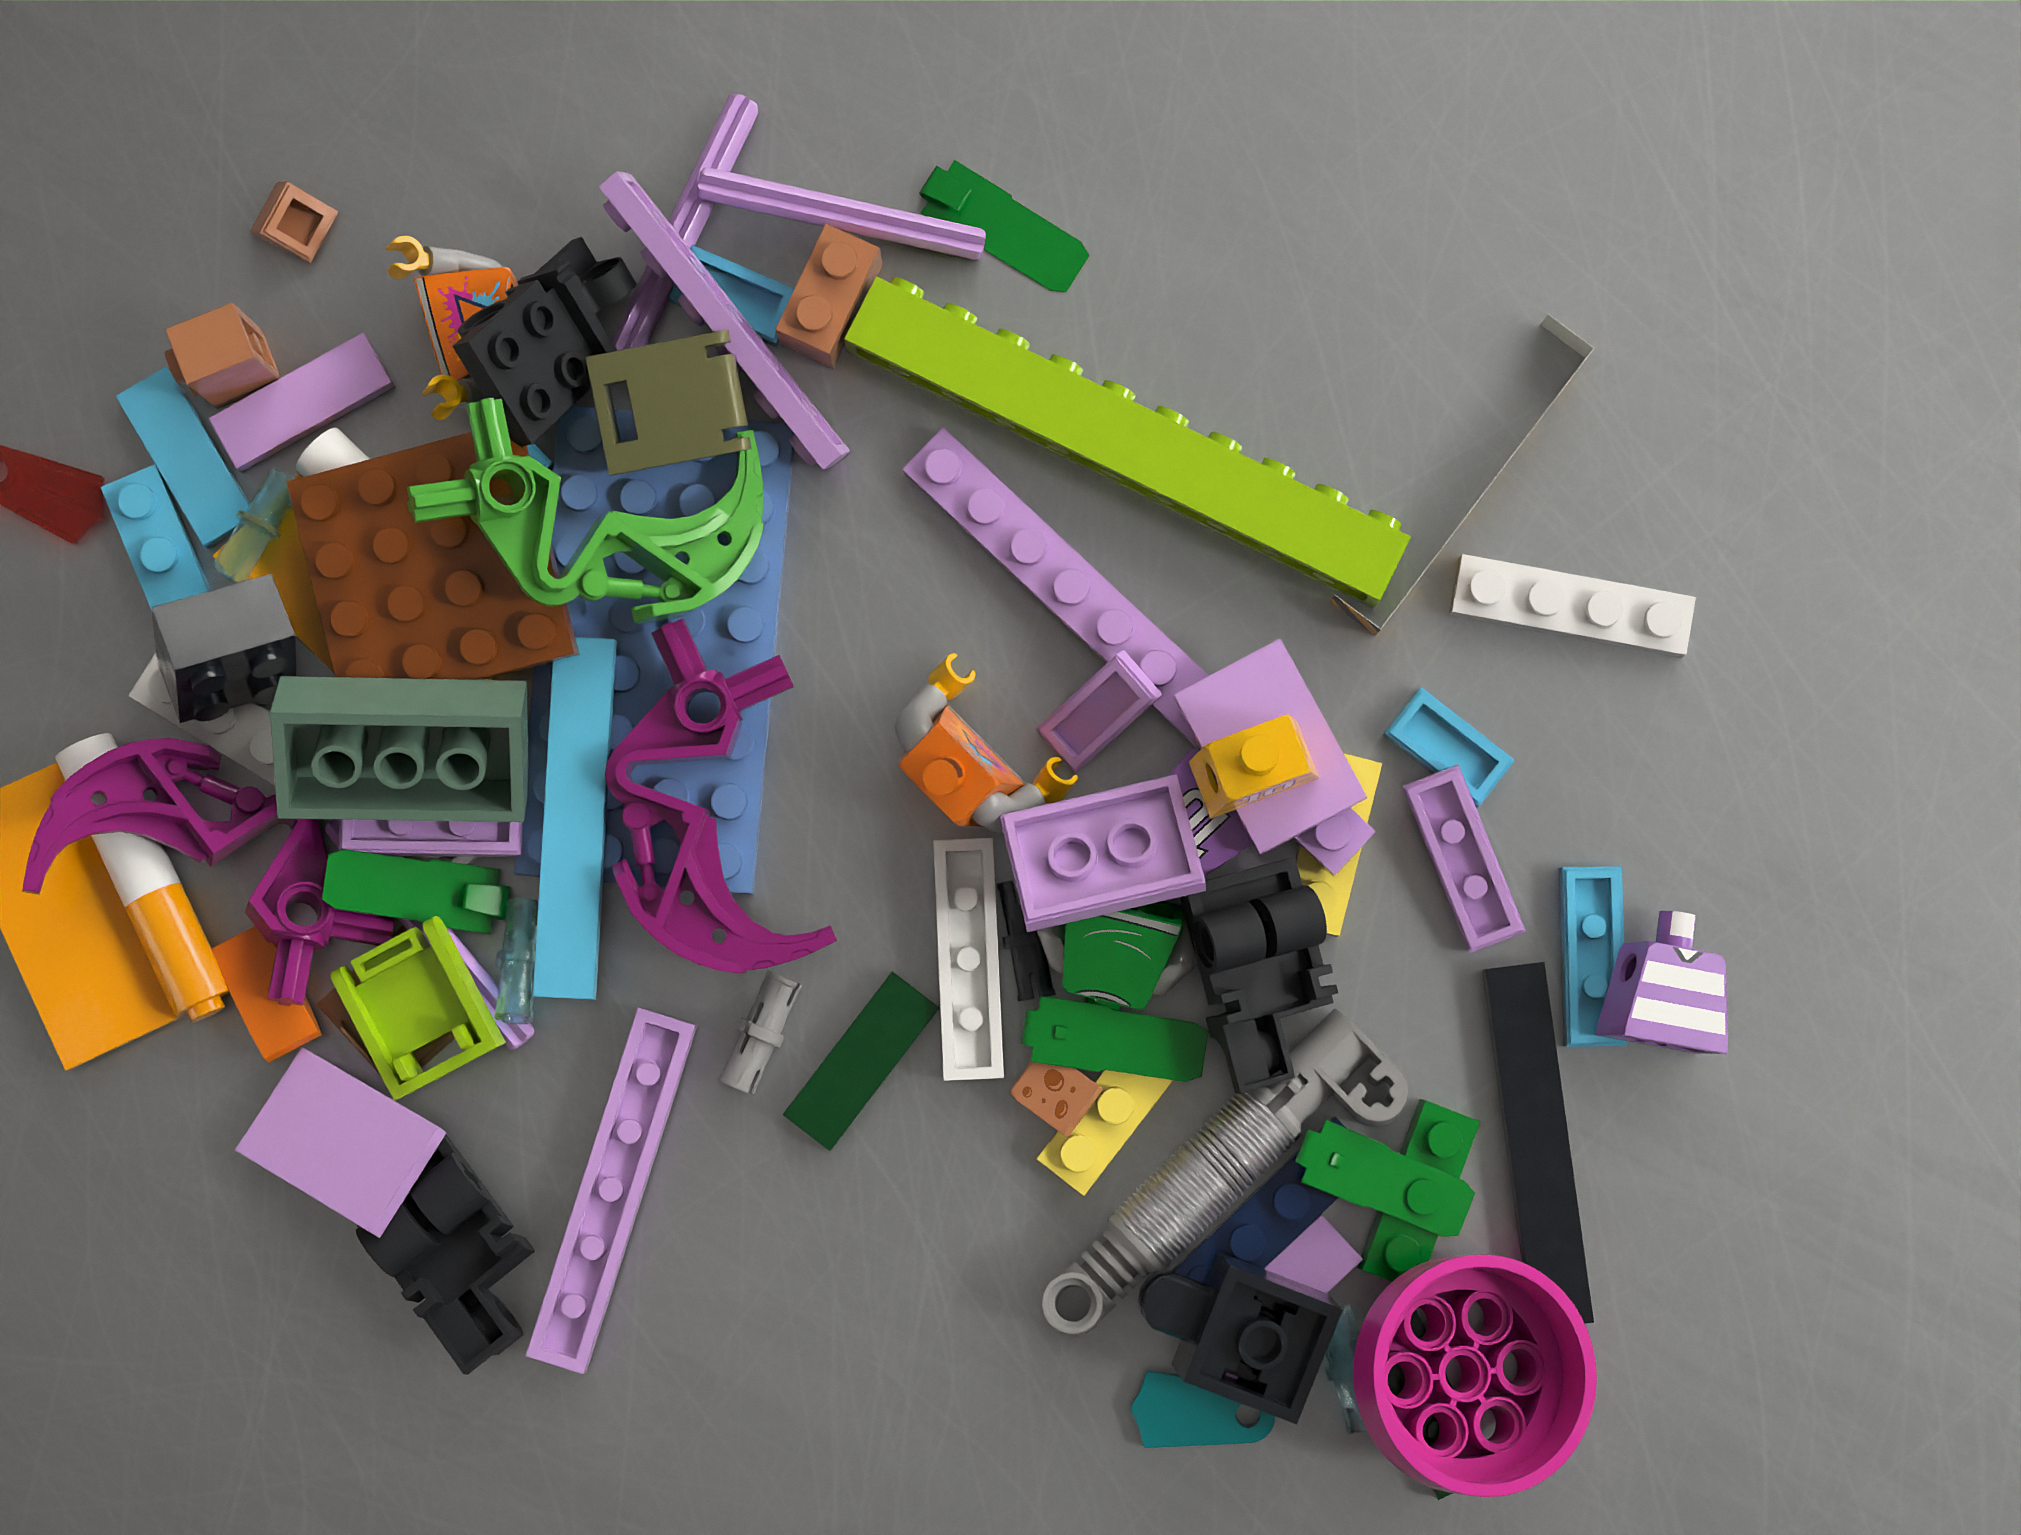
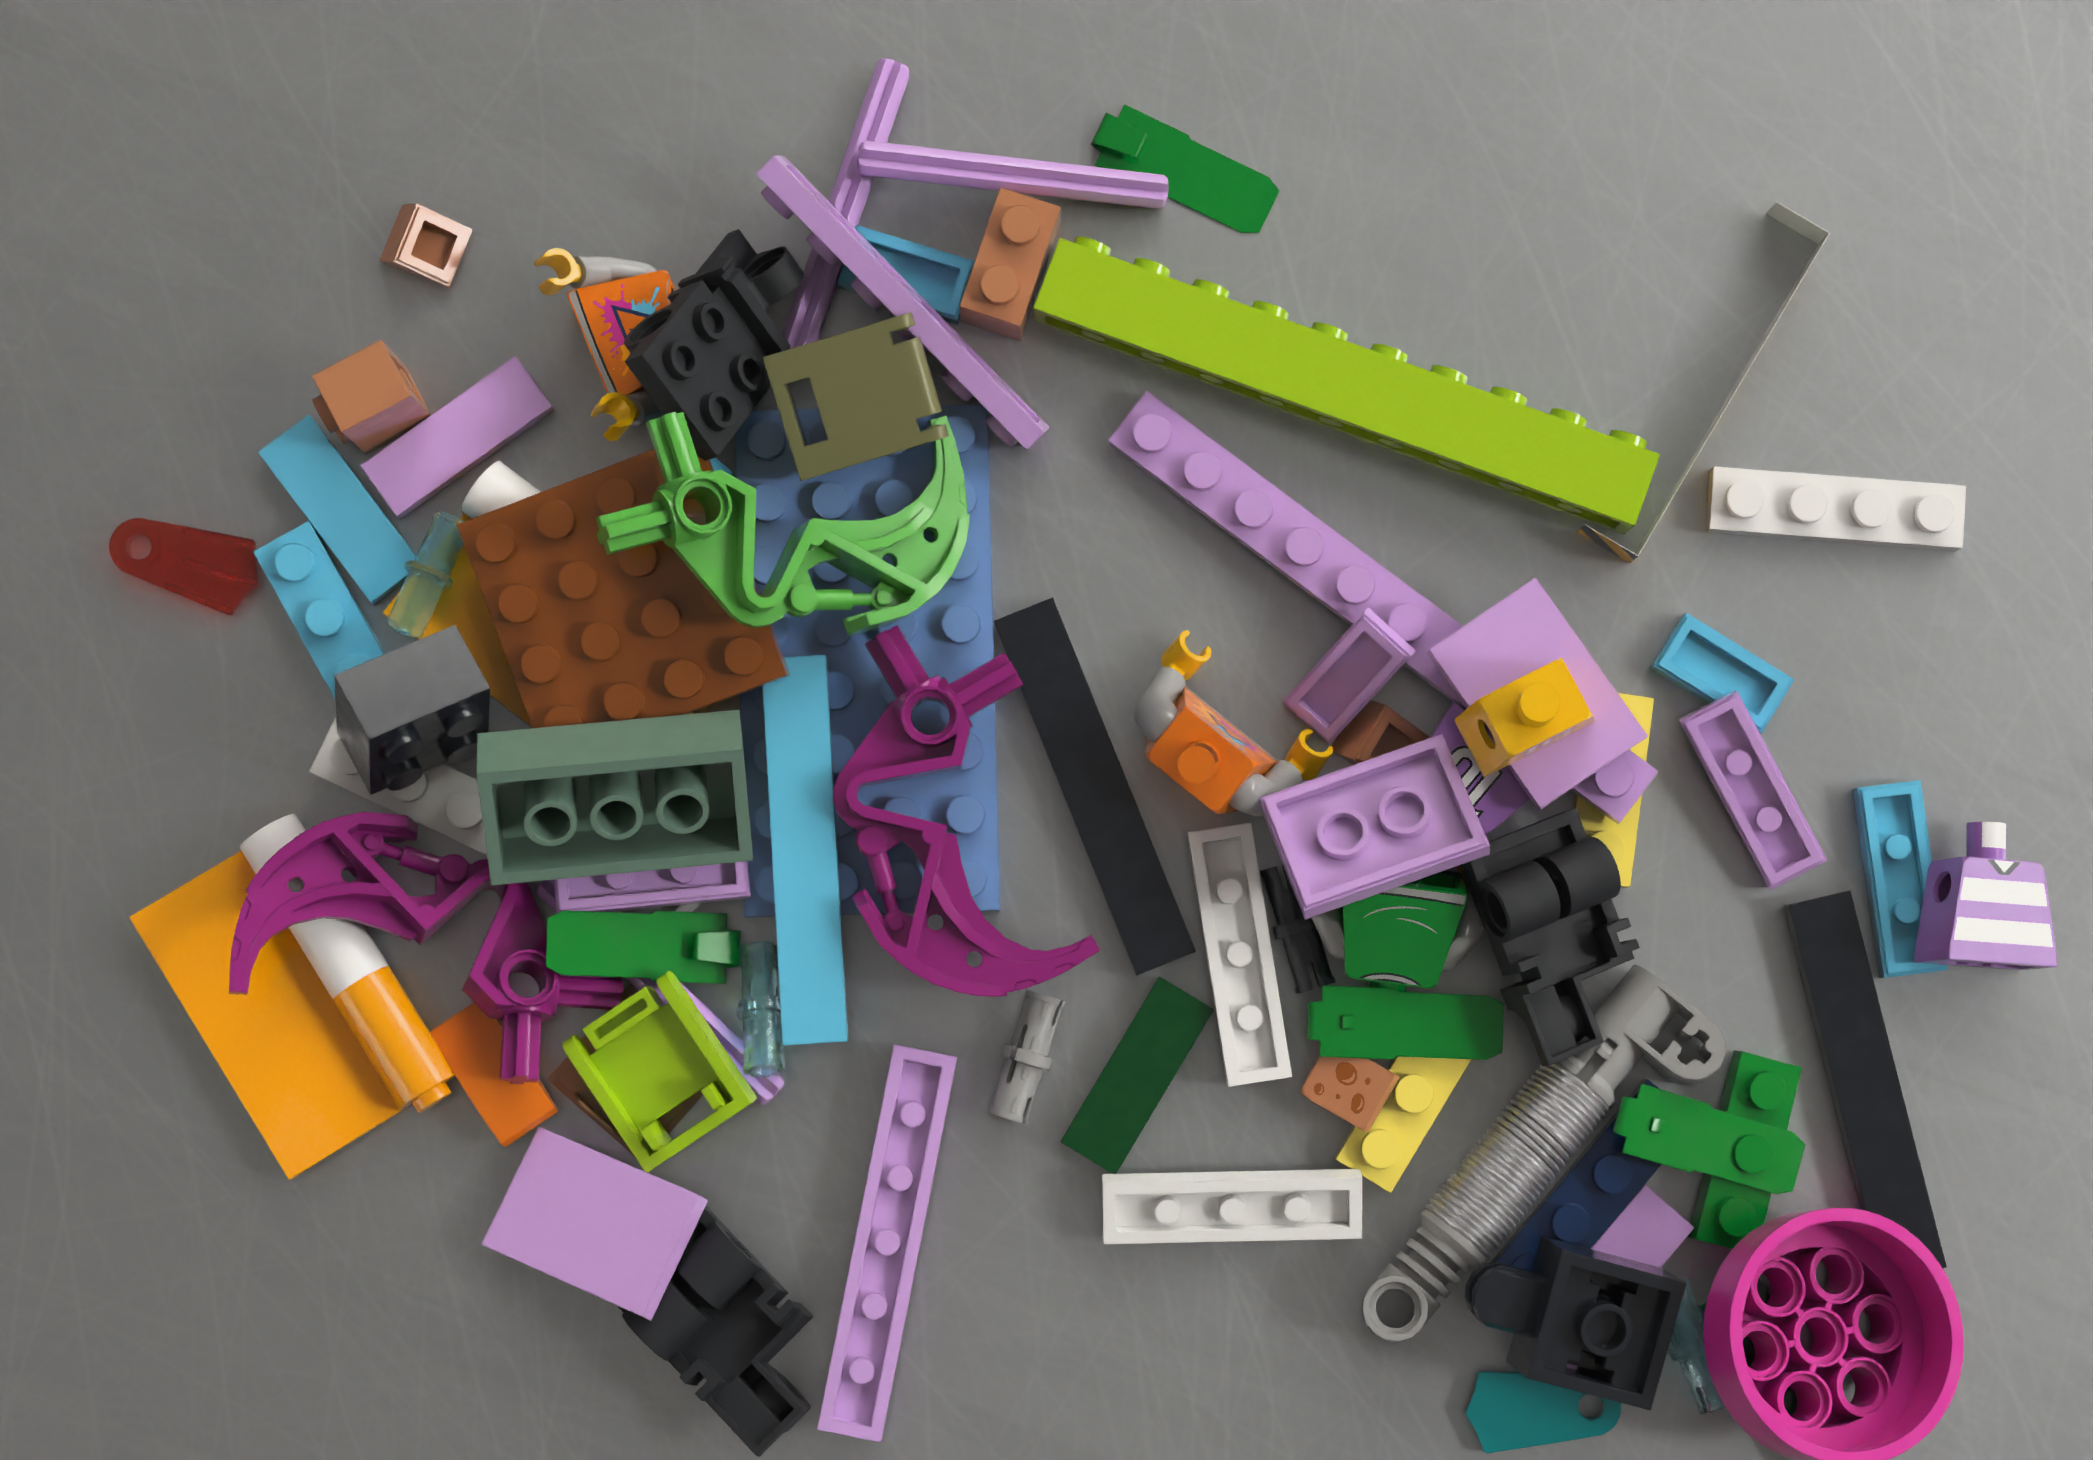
camera: 10 degrees left, 0 degrees up
none -> black tile [994,597,1196,976]
none -> white plate [1102,1169,1362,1244]
none -> nougat slope [1332,700,1429,765]

